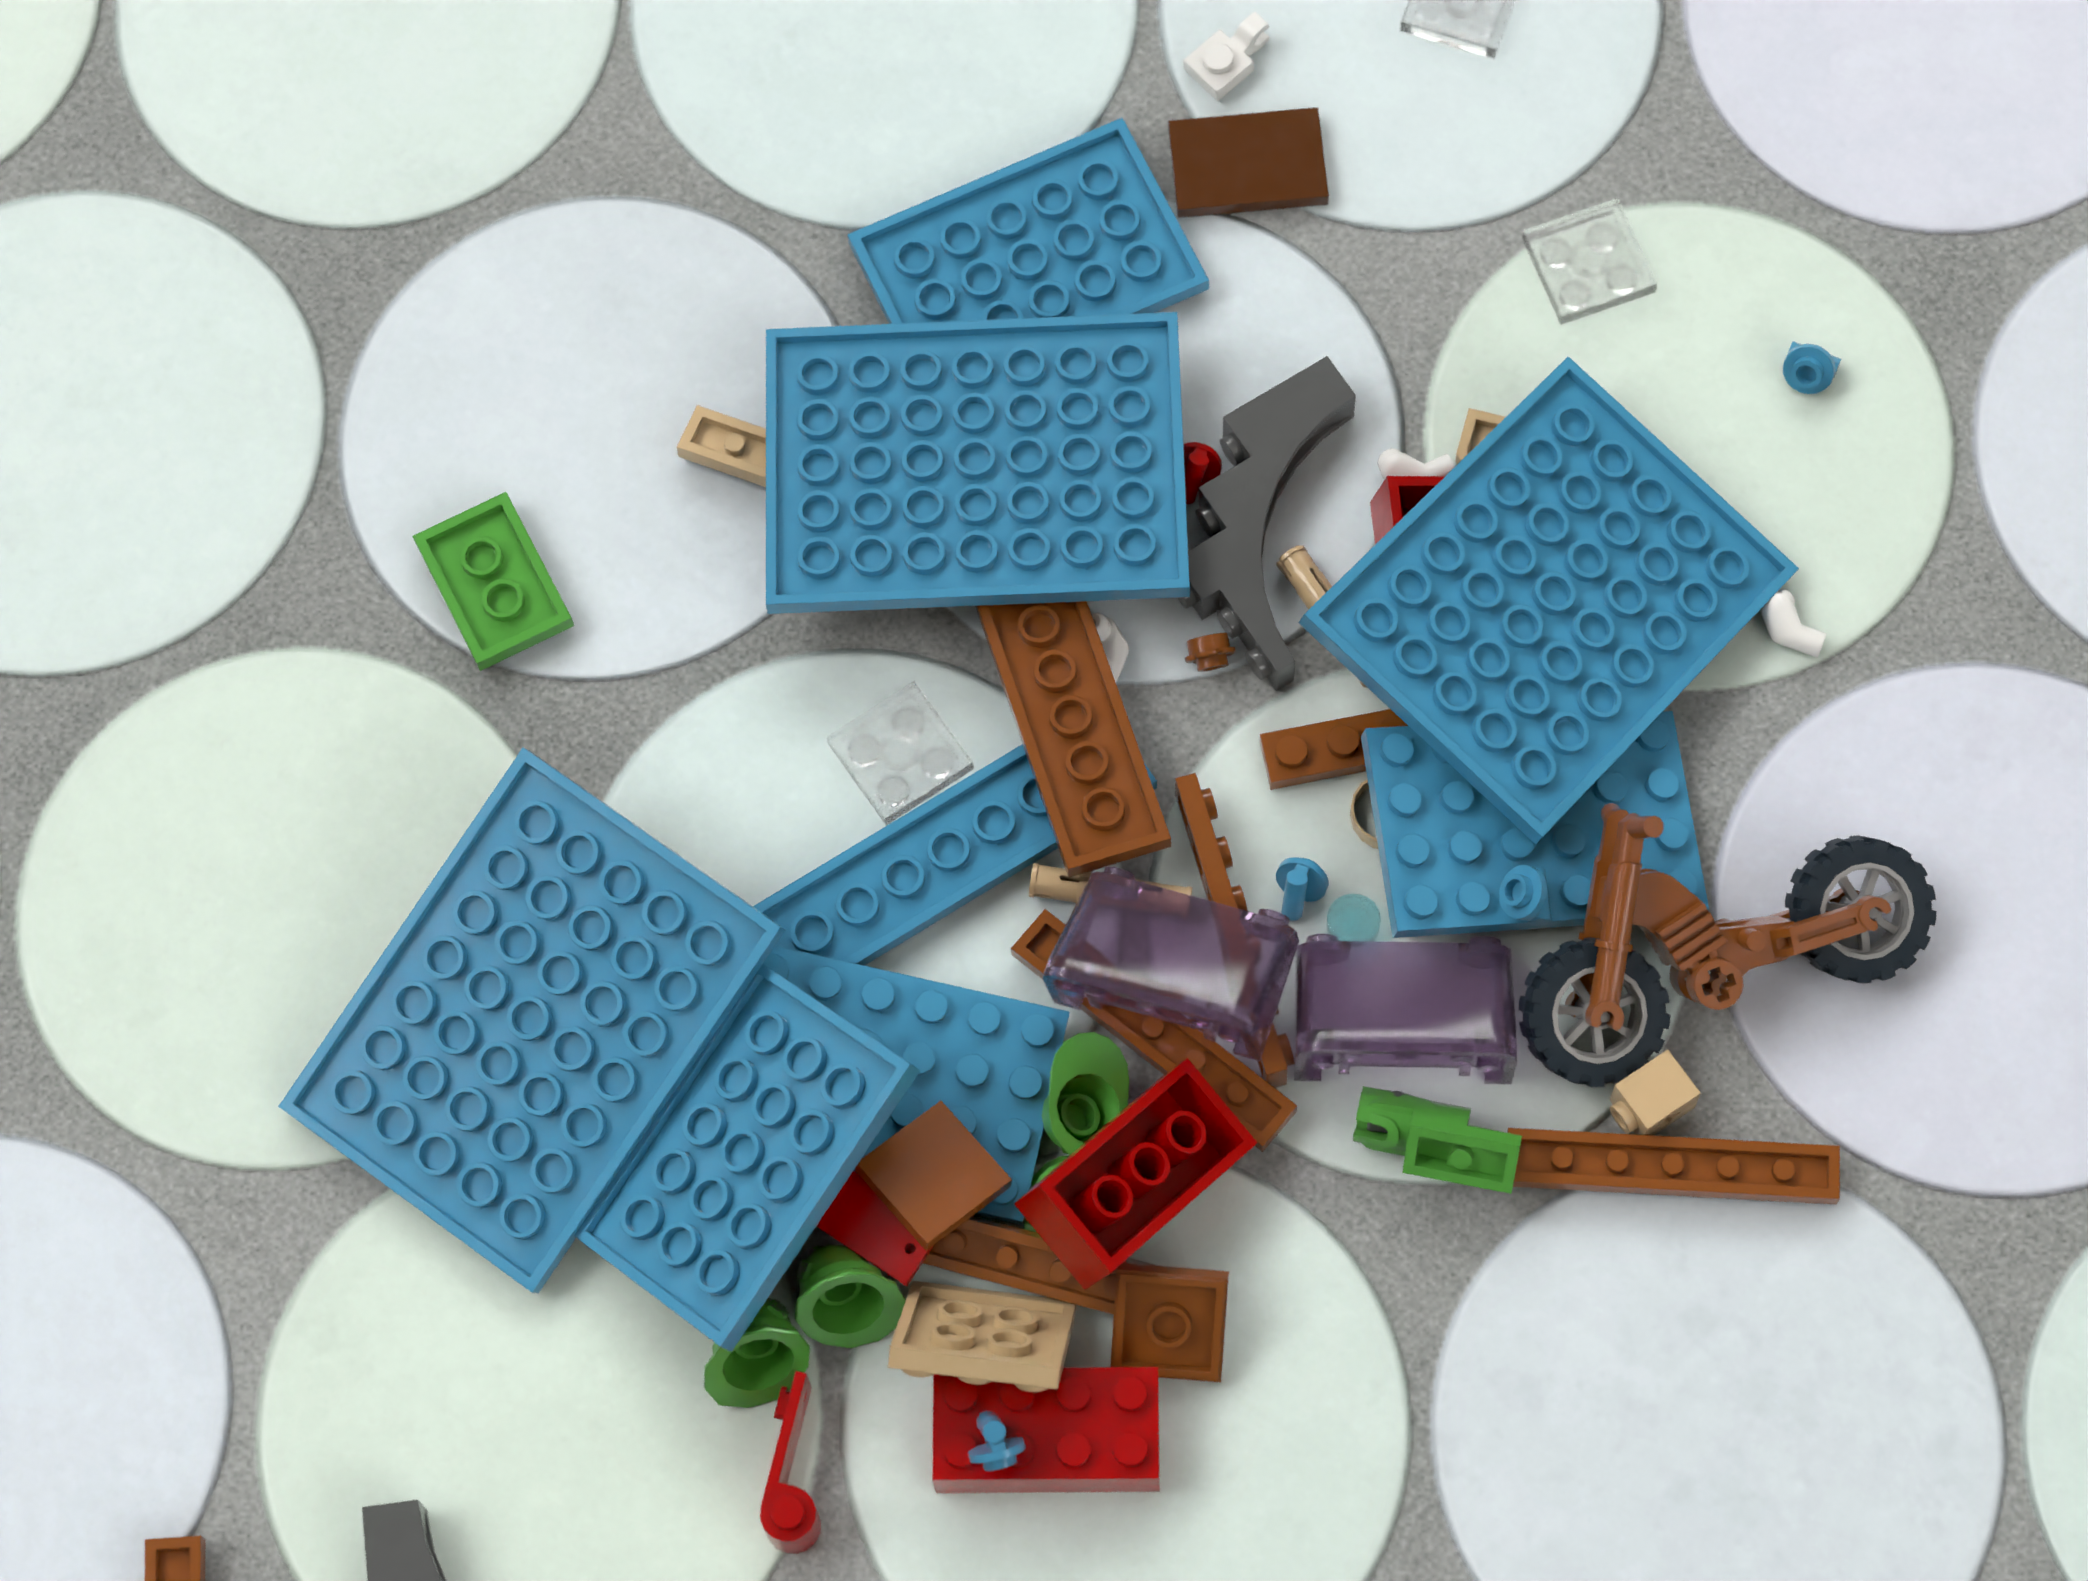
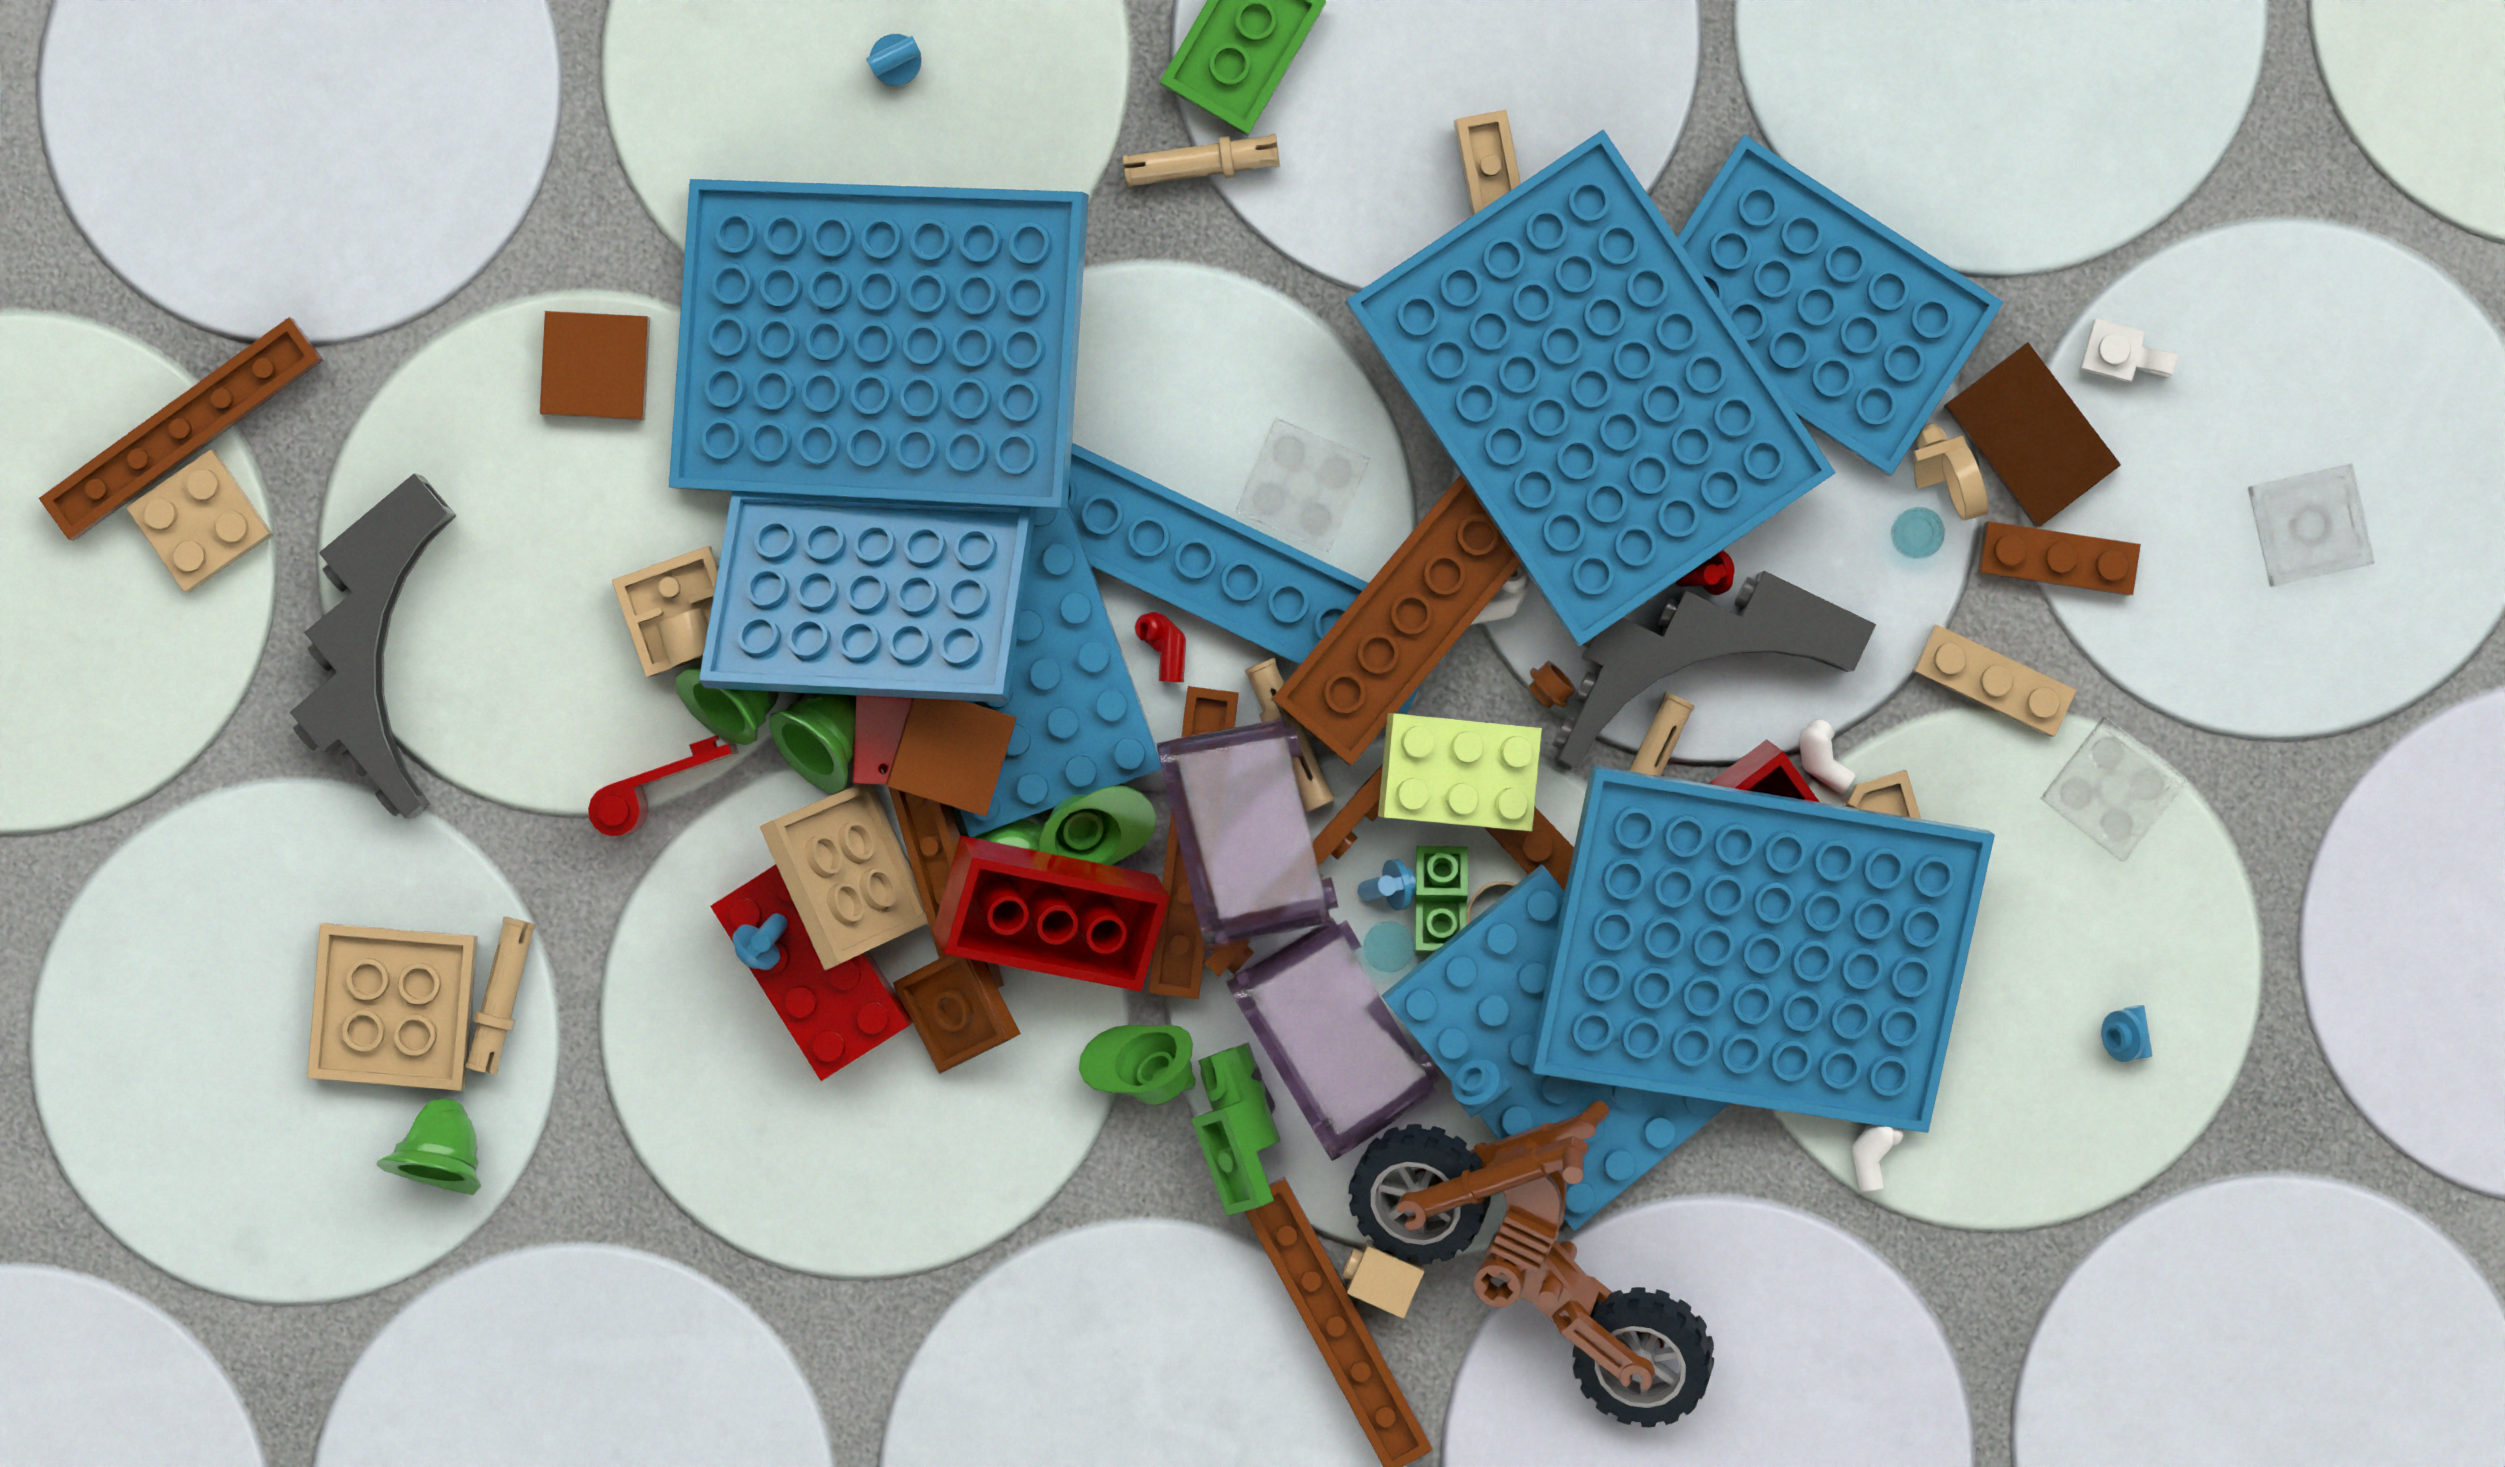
camera: 55 degrees right, 20 degrees up
none -> dark orange tile [540,311,650,420]
none -> tan plate [612,546,719,678]
none -> dark azure plate [866,34,922,86]
none -> bright green piece [1079,1025,1196,1105]
none -> tan pin [1123,134,1280,188]
none -> red arm [1134,612,1186,683]
none -> yellowish green plate [1378,713,1542,831]
none -> bright green slope [1415,846,1468,956]
none -> clear light blue tile [1891,507,1945,559]
none -> tan plate [1912,625,2077,737]
none -> tan piece [1913,424,1989,521]
none -> dark orange plate [1977,521,2141,596]

